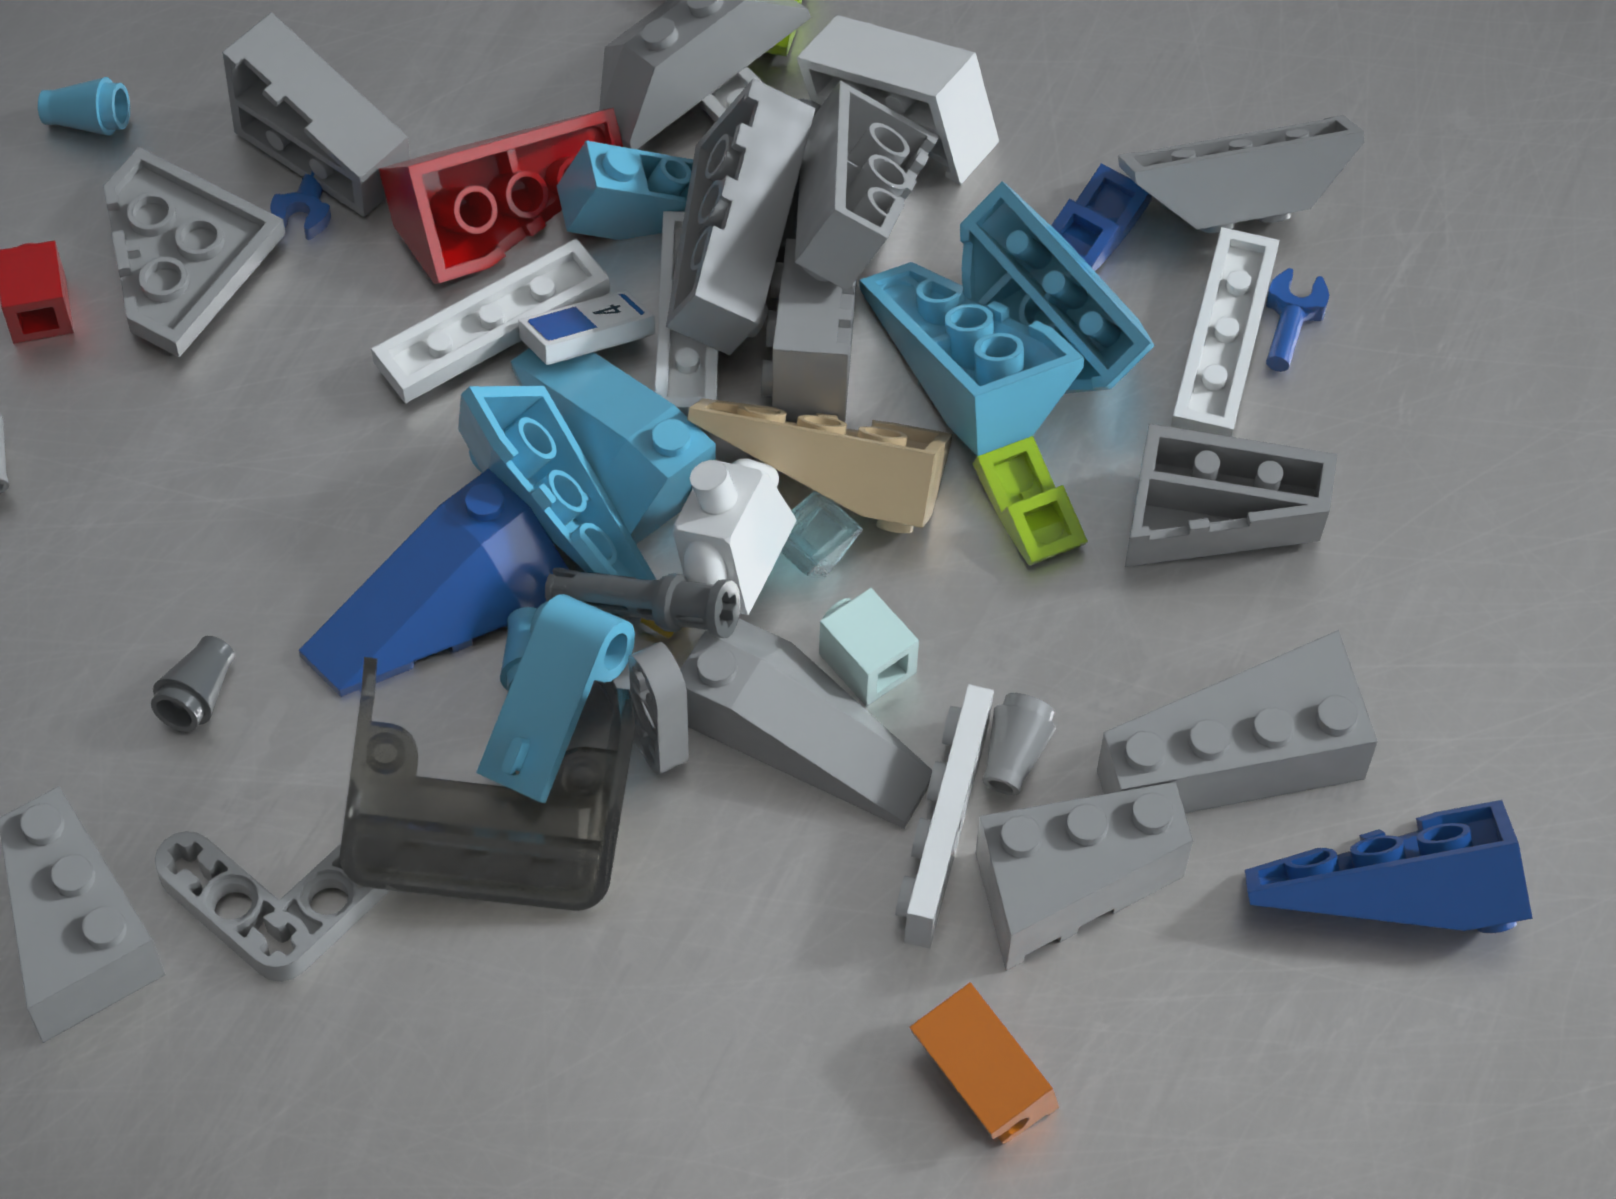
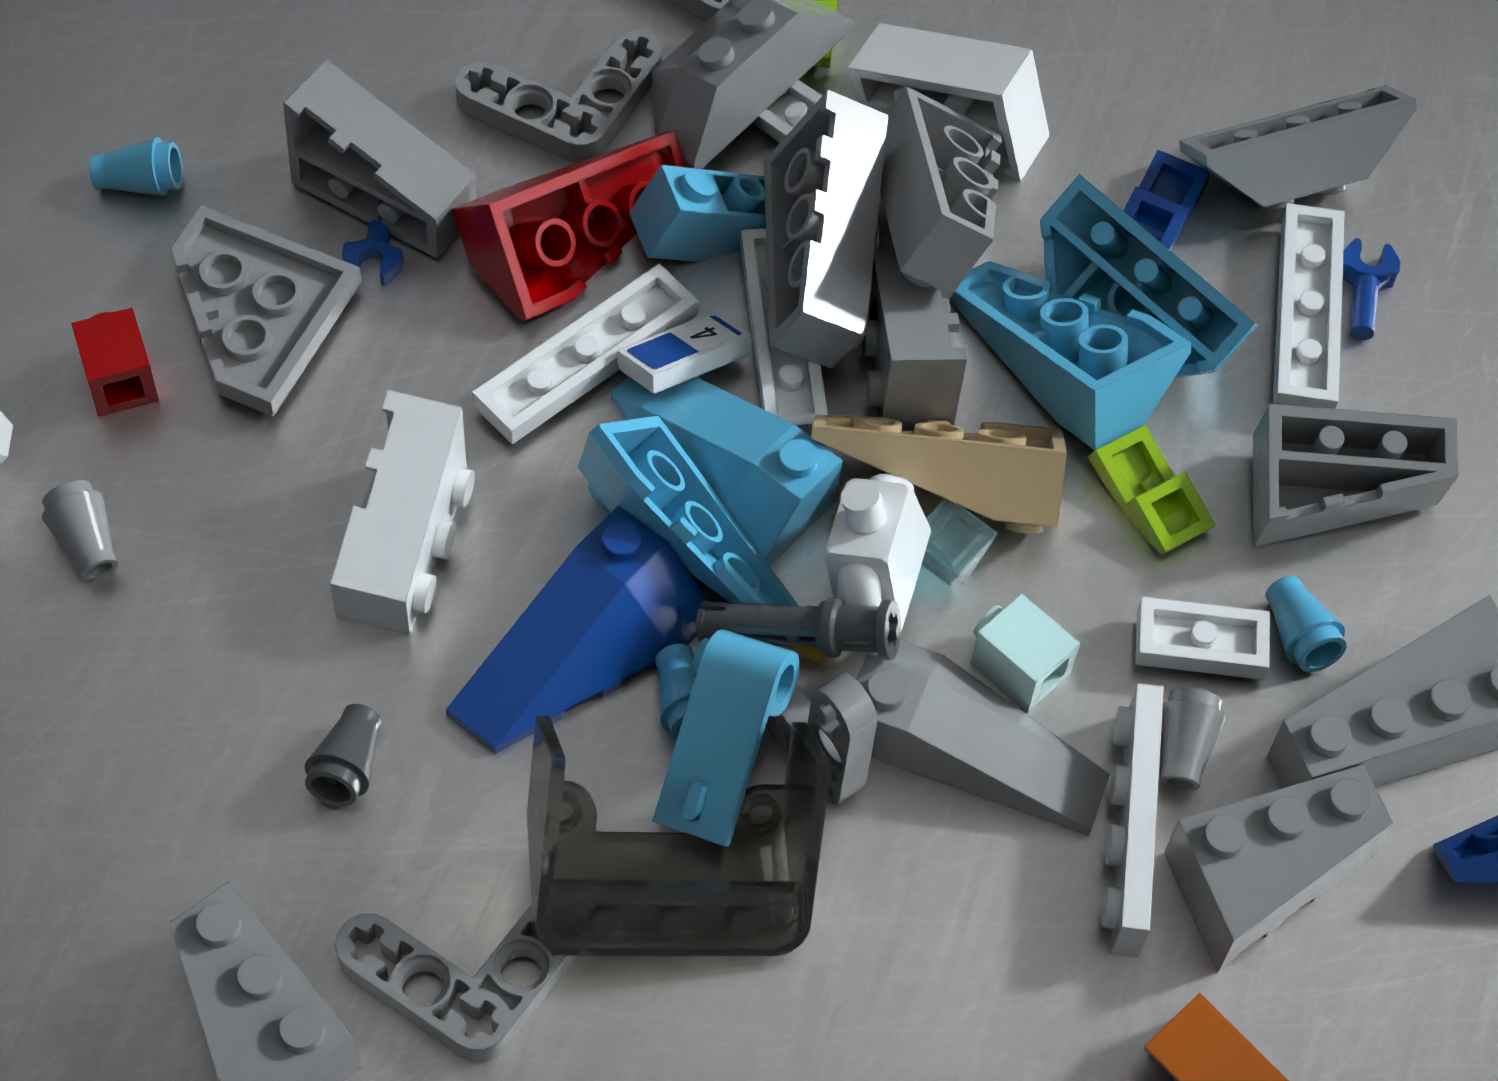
camera: 10 degrees left, 0 degrees up
none -> white wedge [330,390,475,634]
none -> light grey beam [455,30,662,163]
none -> white plate [1135,596,1270,680]
none -> medium azure cone [1265,576,1347,672]

